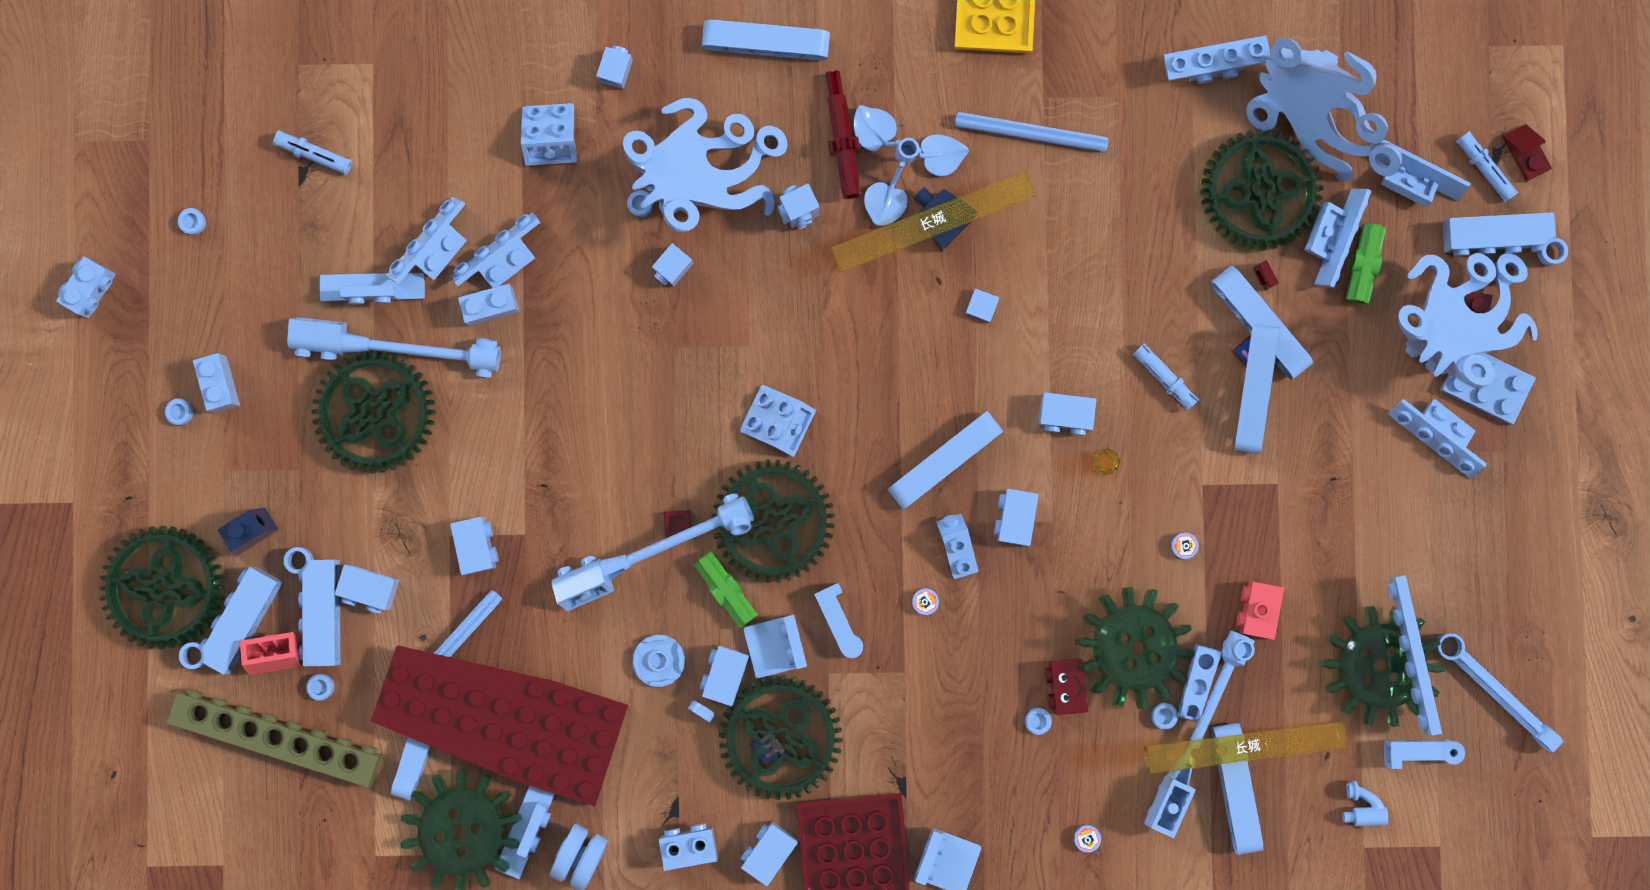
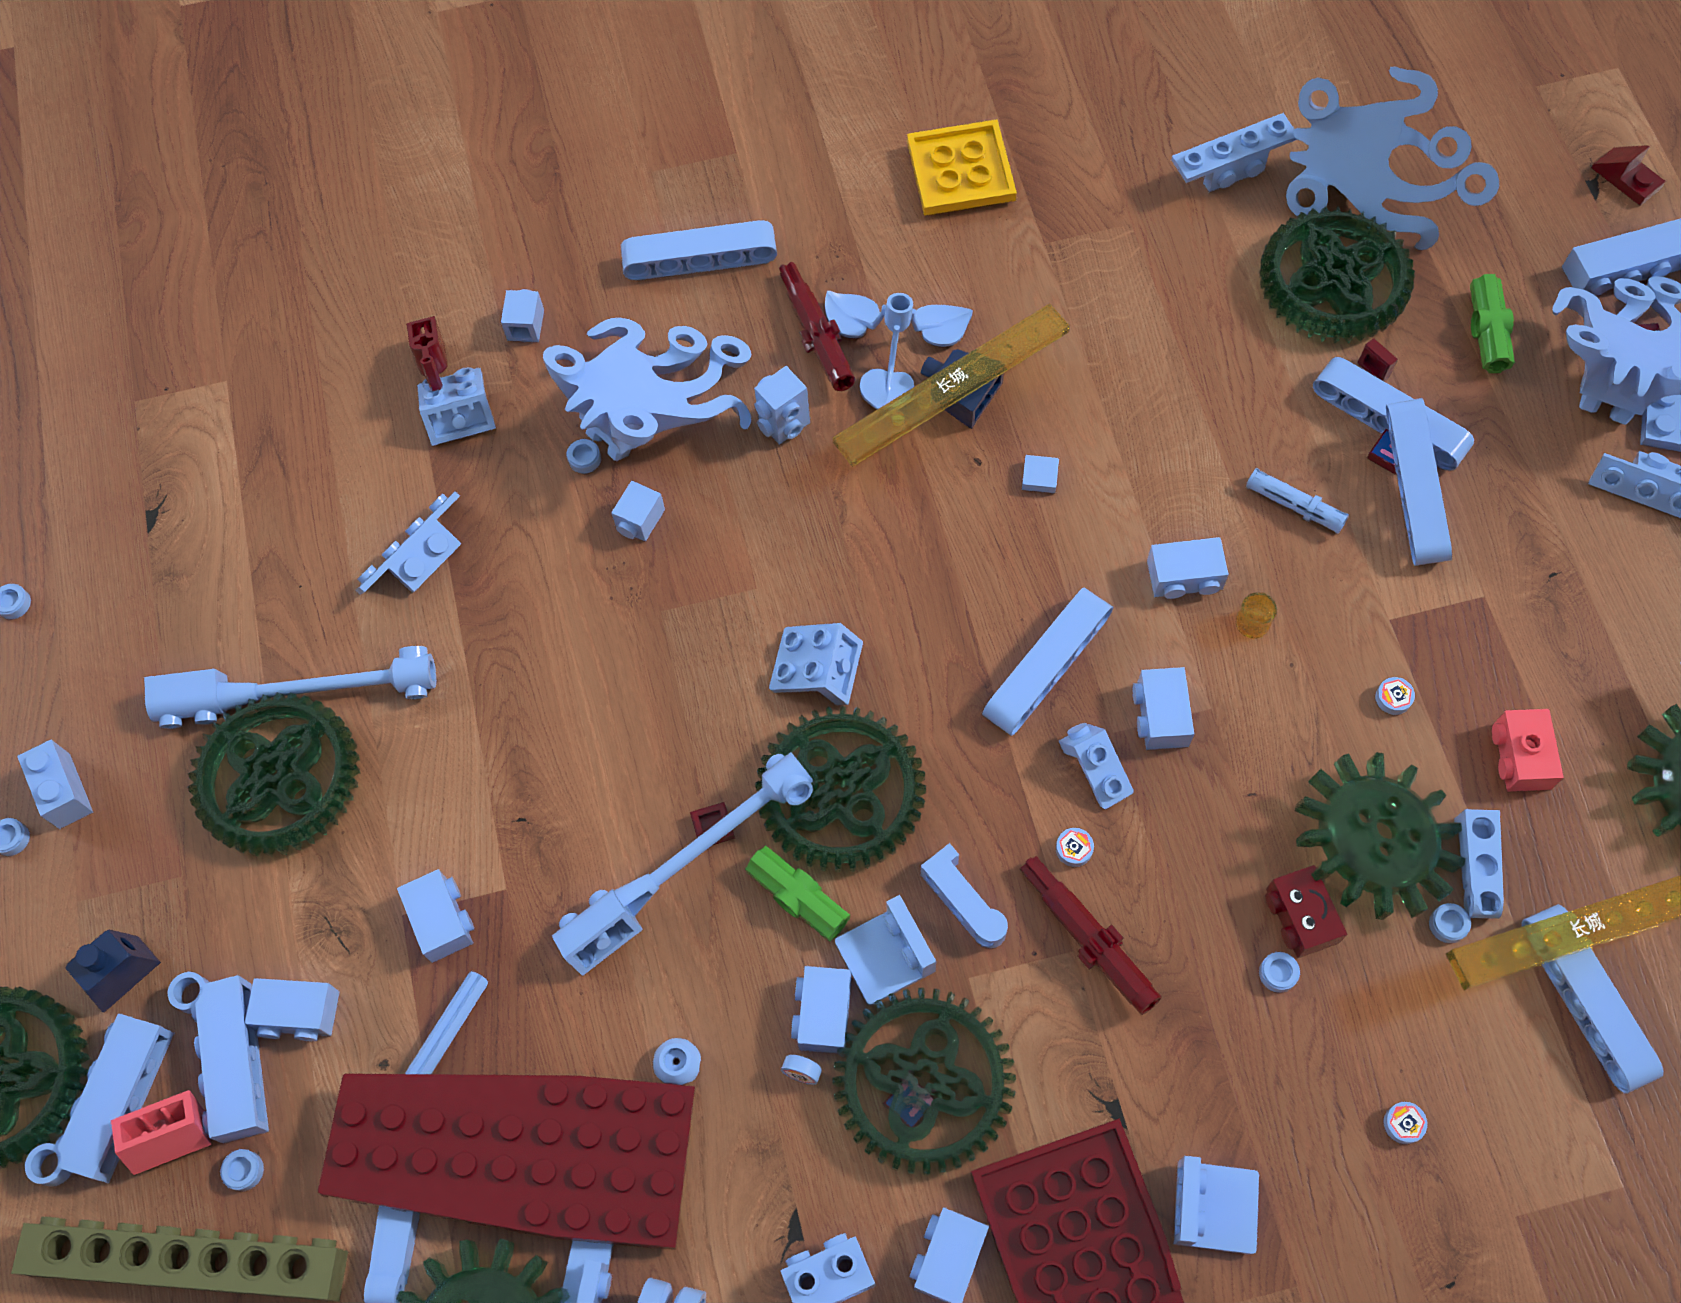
camera: 10 degrees left, 20 degrees down
light blue pin [273,130,352,175] -> none
light blue bracket [320,273,425,304] -> none
light blue bracket [386,197,467,284] -> none
light blue brick [458,284,520,326] -> none
light blue tile [632,635,685,687] -> none
light blue axle [955,112,1108,152] -> none
light blue bar [1144,630,1255,838] -> none
light blue bracket [1304,189,1371,287] -> none
light blue bracket [1371,140,1471,208] -> none
light blue pin [1456,131,1518,202] -> none
none -> dark red piece [406,316,448,392]
none -> light blue plate [653,1038,701,1085]
none -> dark red piece [1020,856,1162,1015]

